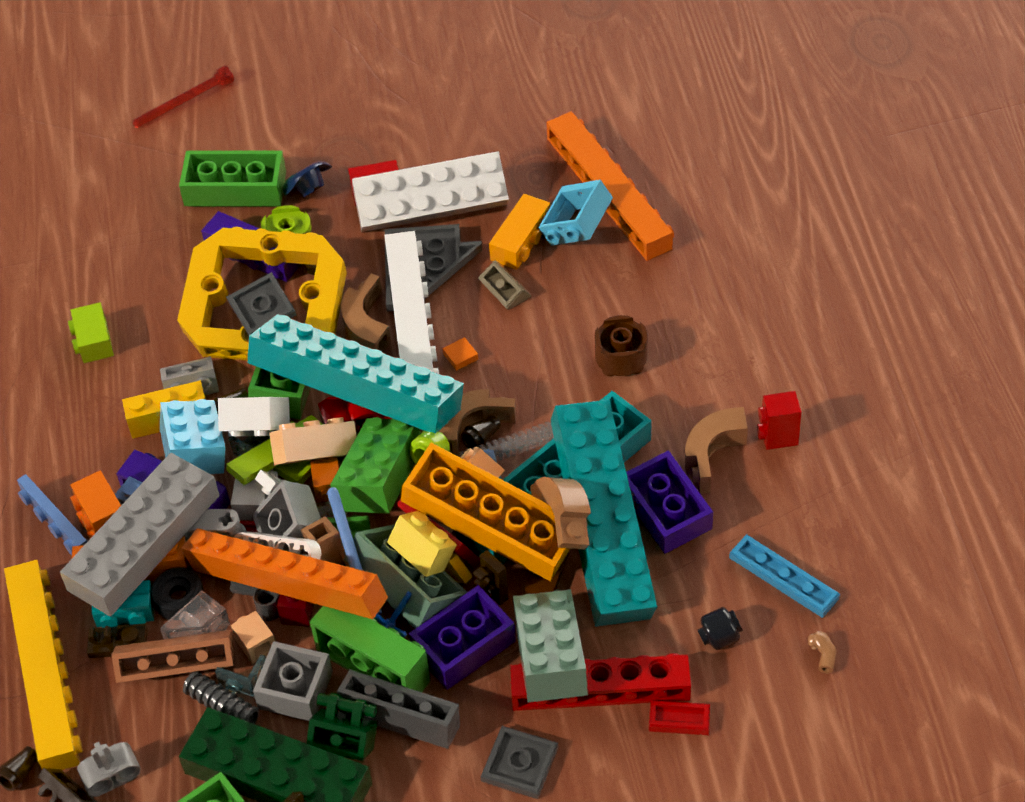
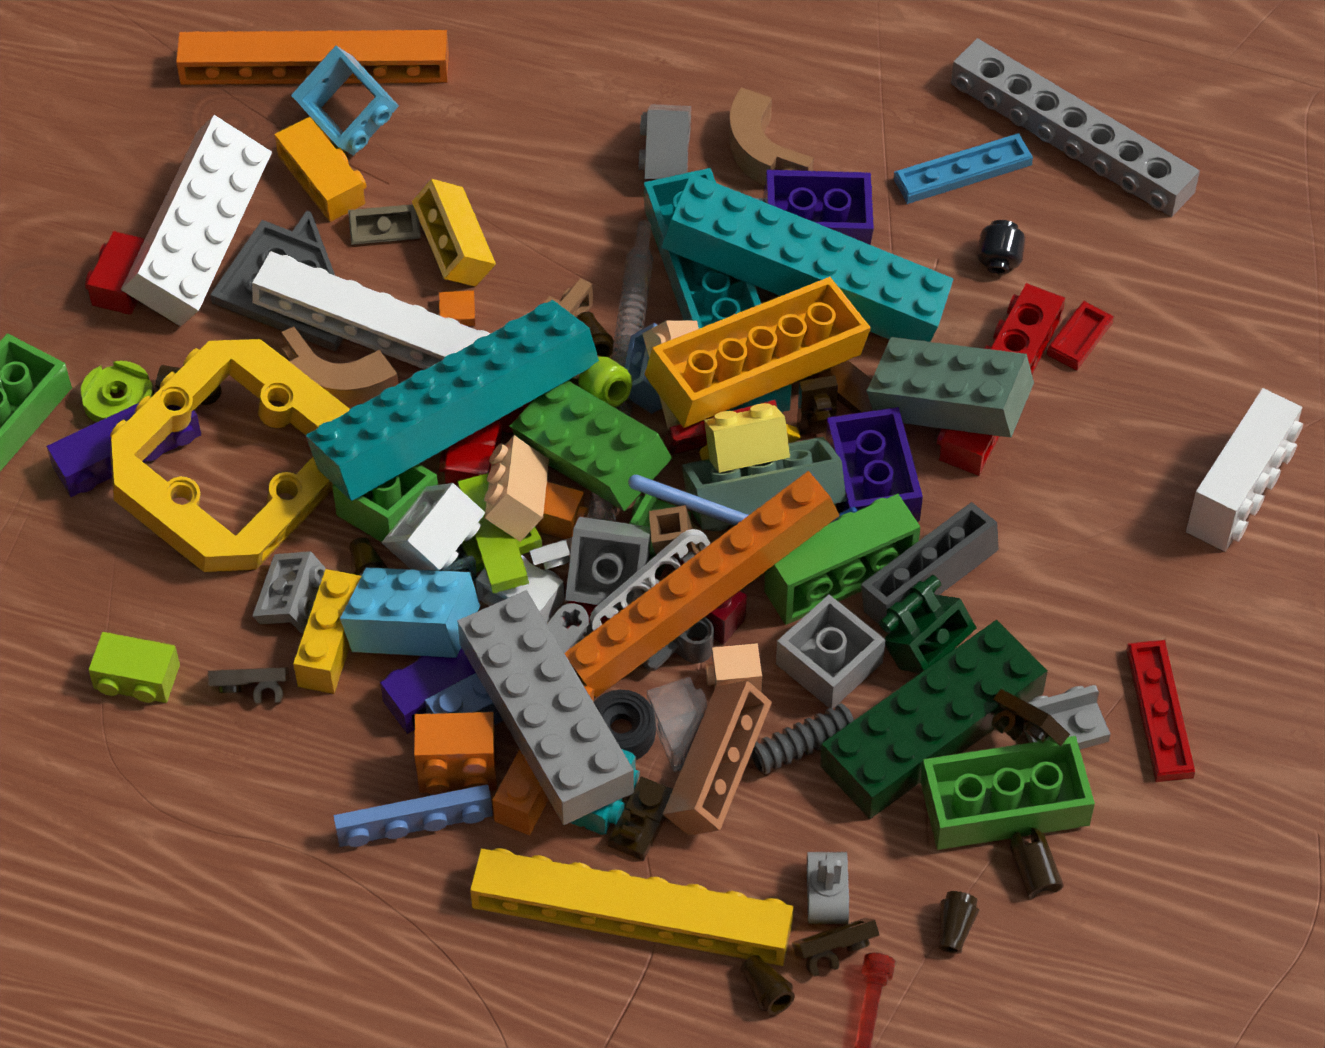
camera: 65 degrees left, 5 degrees up
clear light blue bracket [215,655,266,697] -> none
dark grey tile [226,272,297,335] -> none
dark blue hat [283,161,332,197] -> none
dark grey tile [481,726,559,799] -> none
medium nougat arch [531,477,591,549] -> none
reddish brown brick [595,315,648,377] -> none
red brick [757,391,802,450] -> none
medium nougat arm [808,631,837,674] -> none
none -> dark brown plate [208,667,289,703]
none -> yellow brick [412,179,496,287]
none -> light grey brick [639,104,691,179]
none -> light grey brick [951,38,1200,217]

